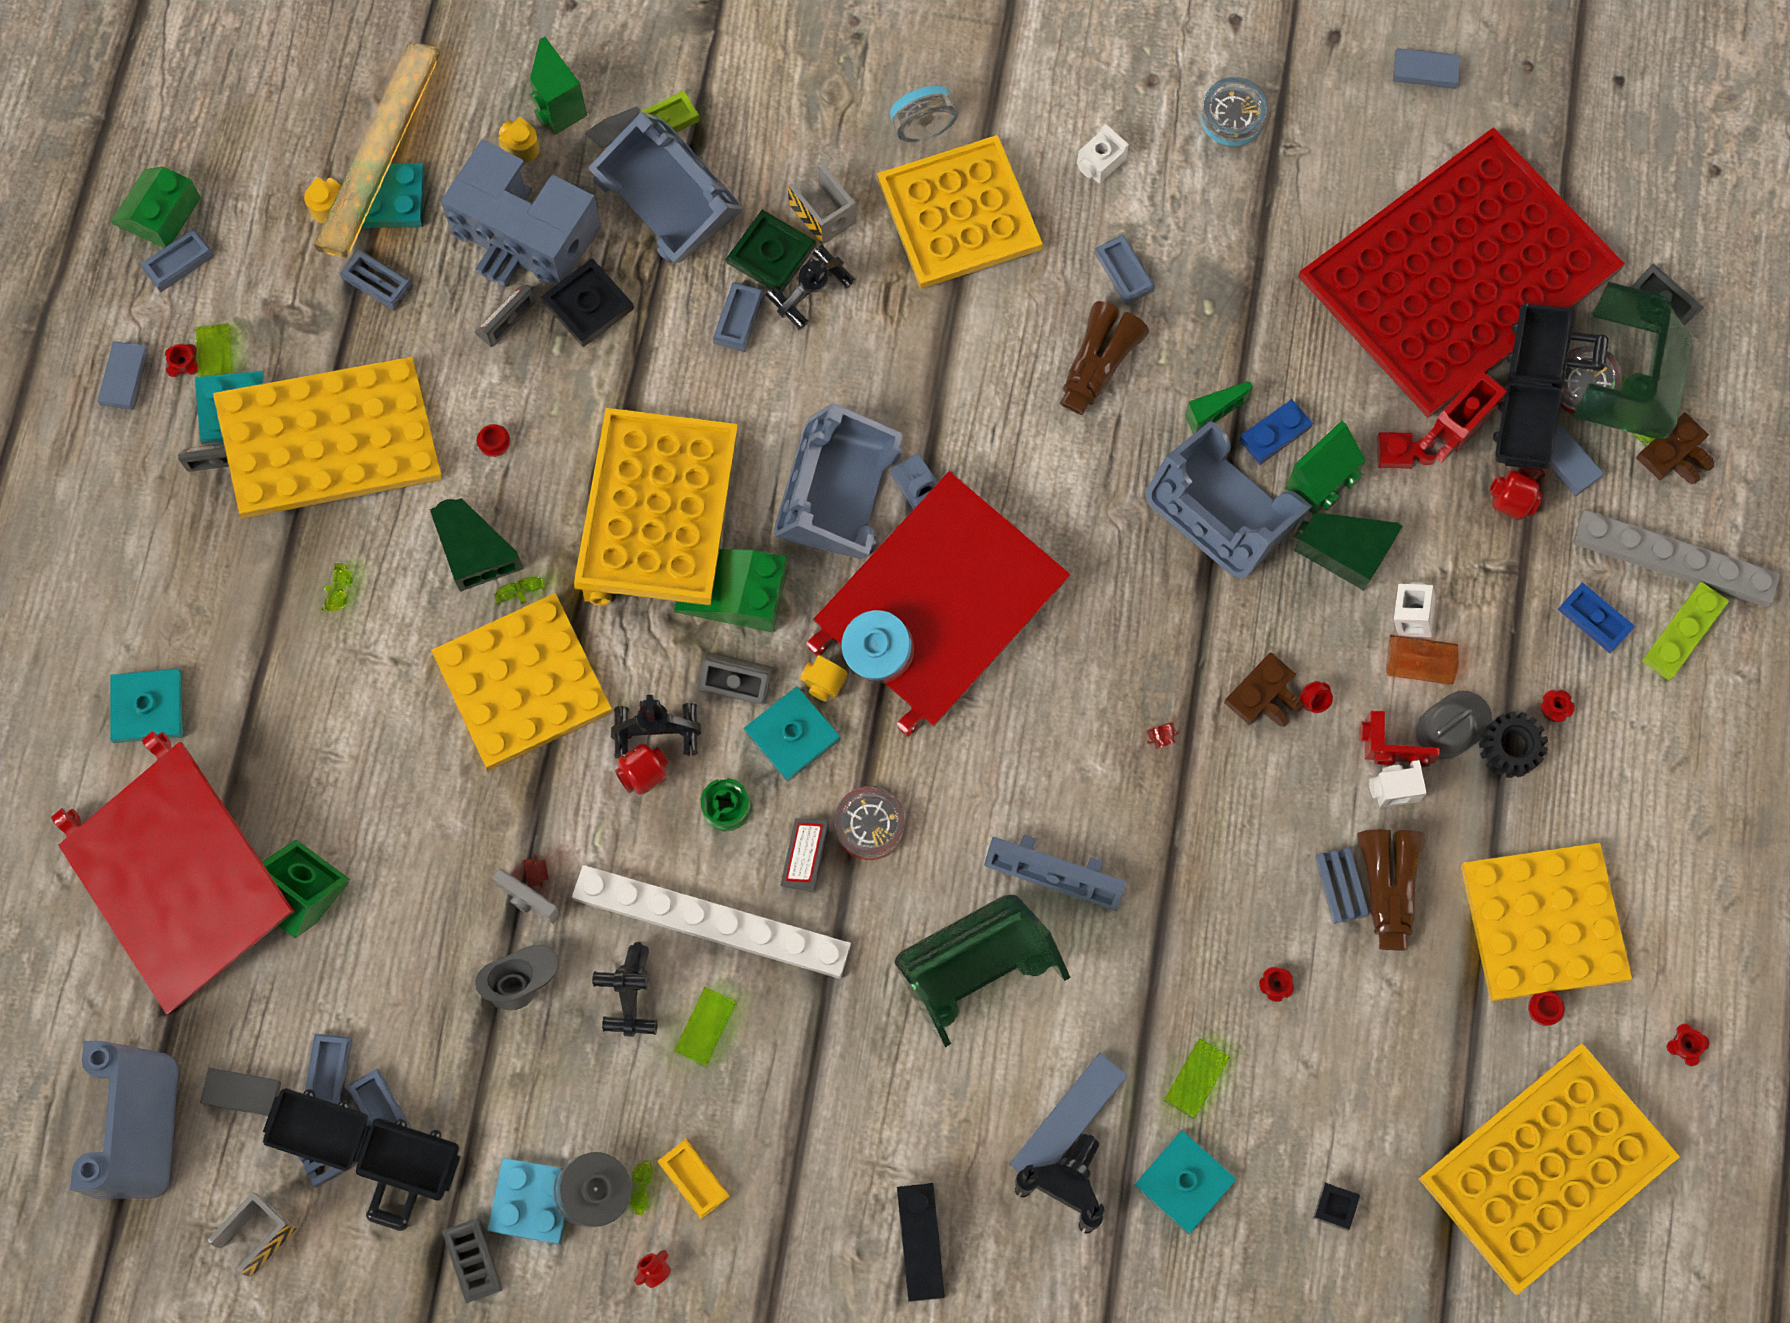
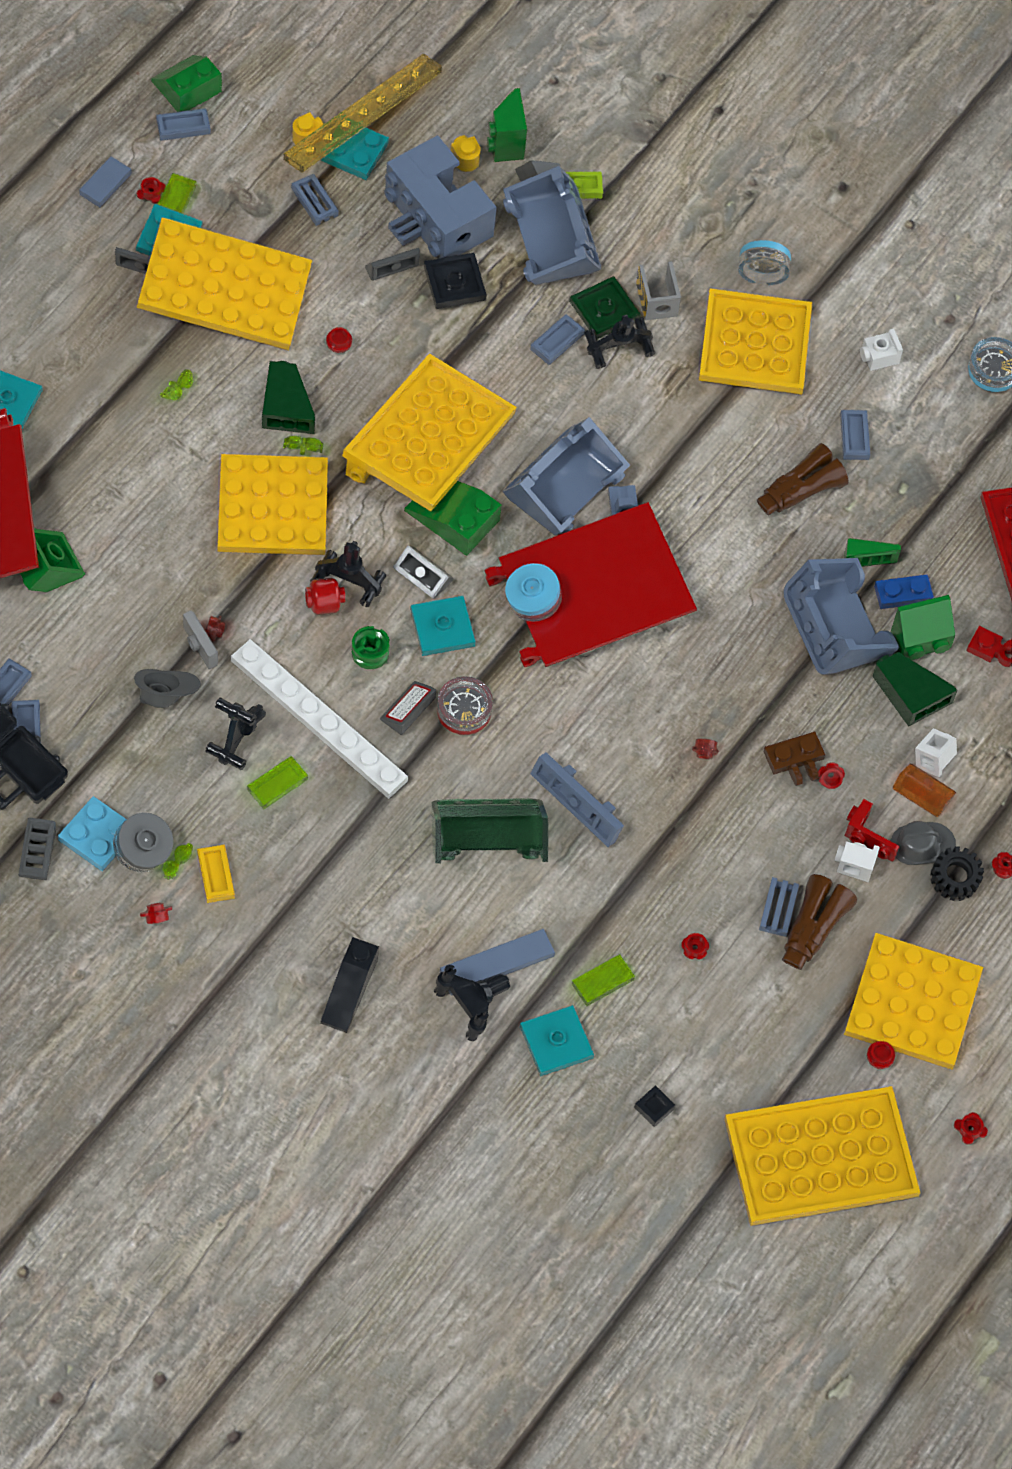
camera: 20 degrees right, 10 degrees down
yellow plate [799,655,849,701] -> none

